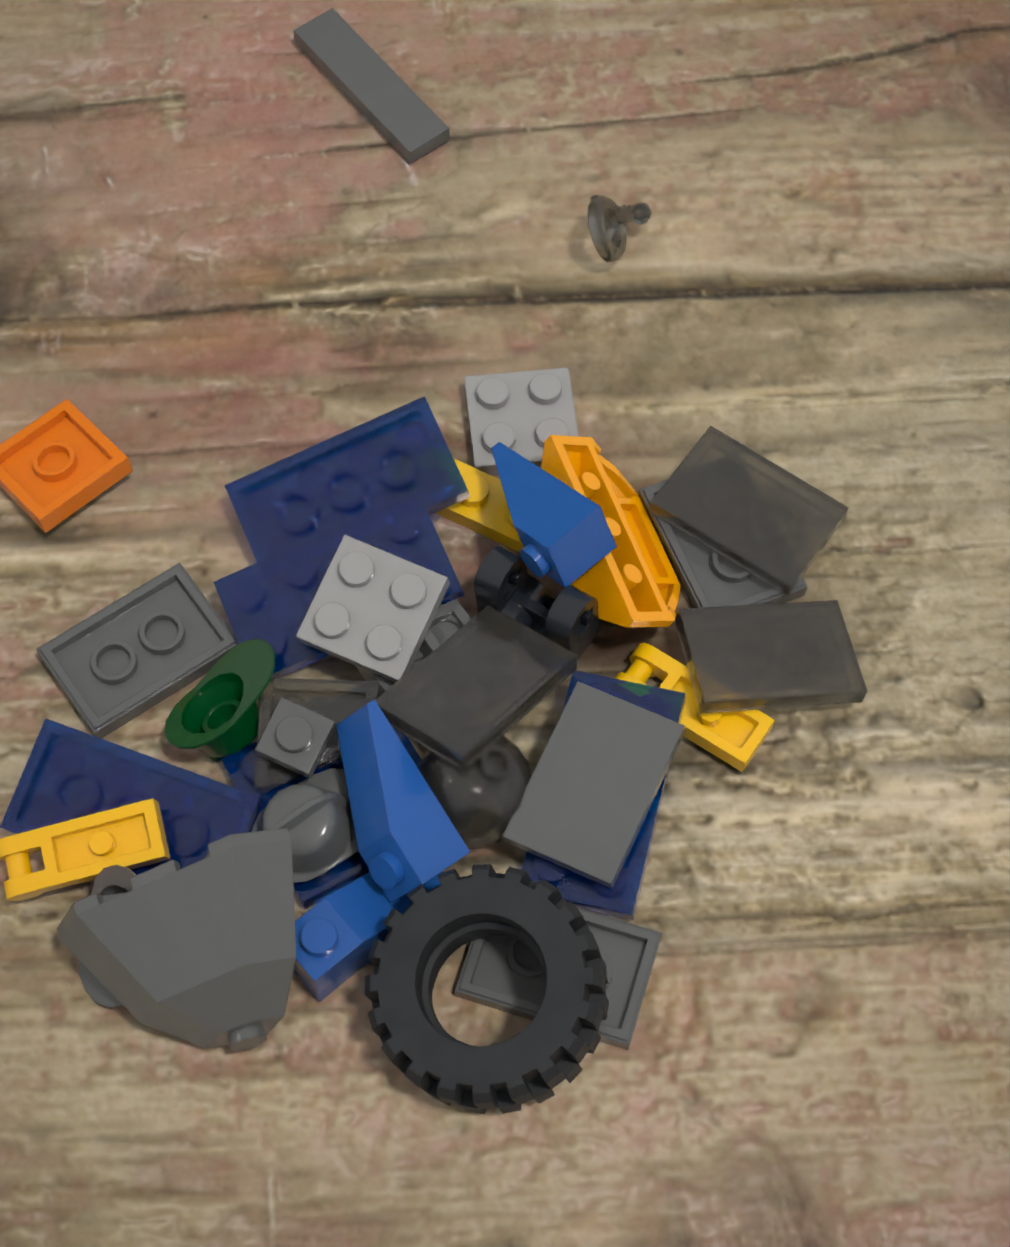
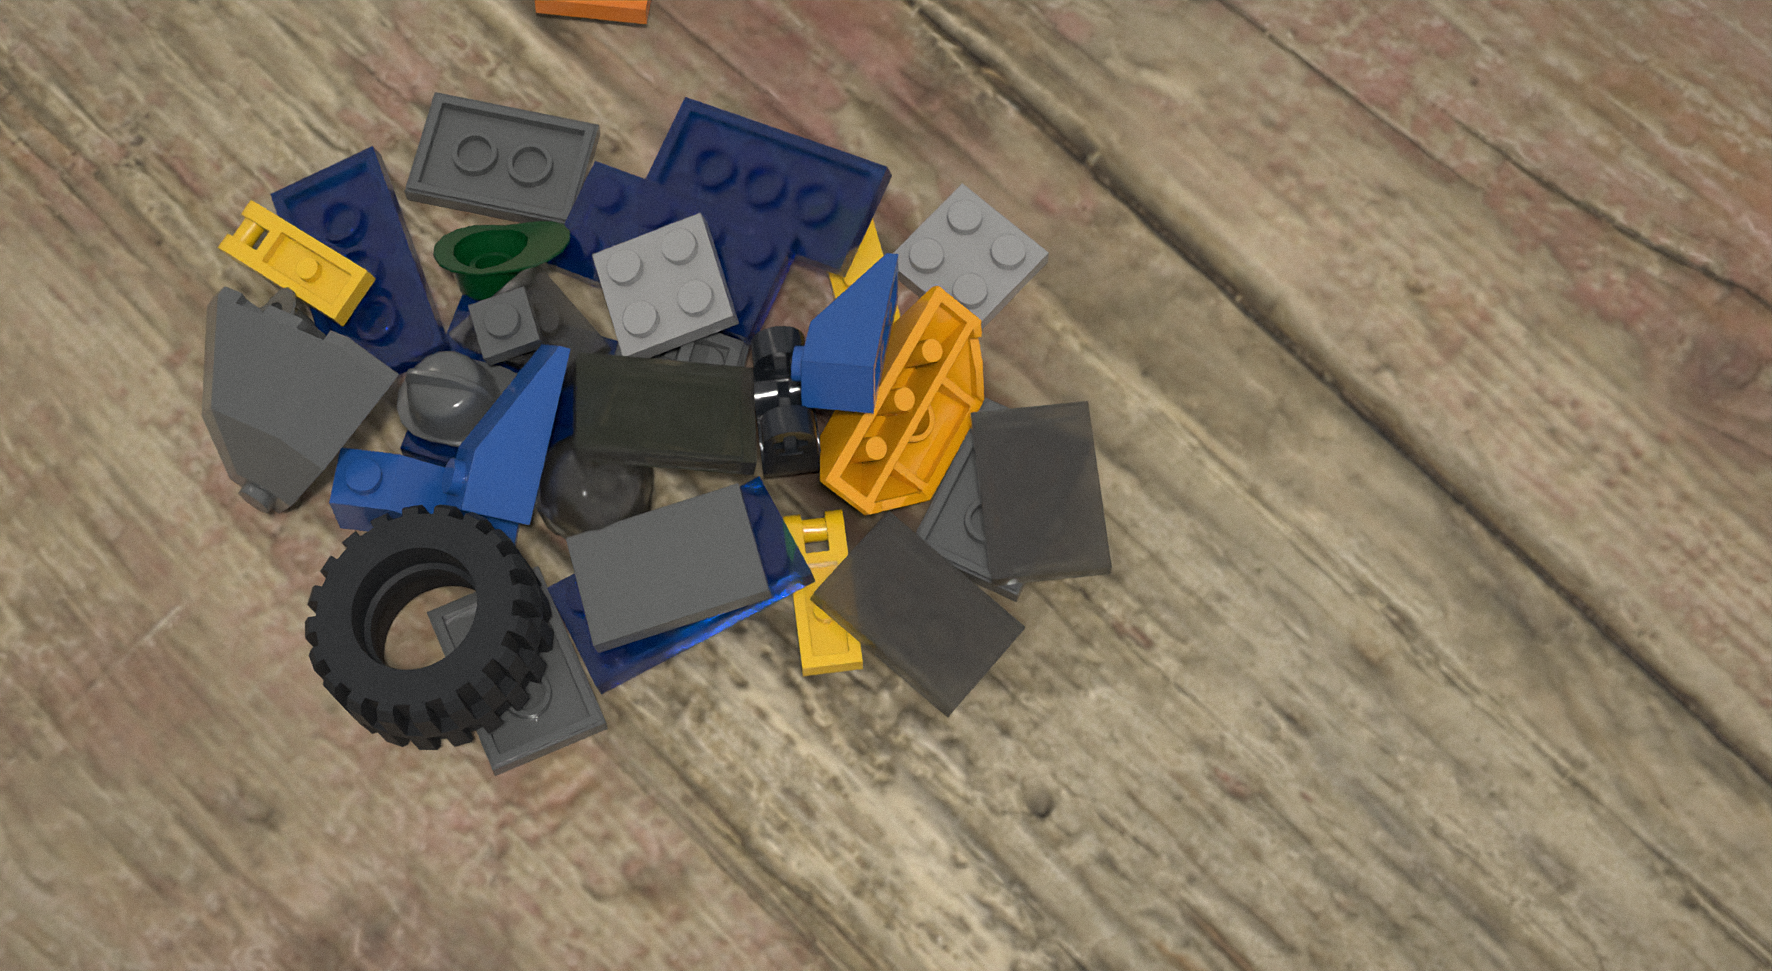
camera: 50 degrees right, 5 degrees up
clear smoke piece [587,195,652,262] -> none

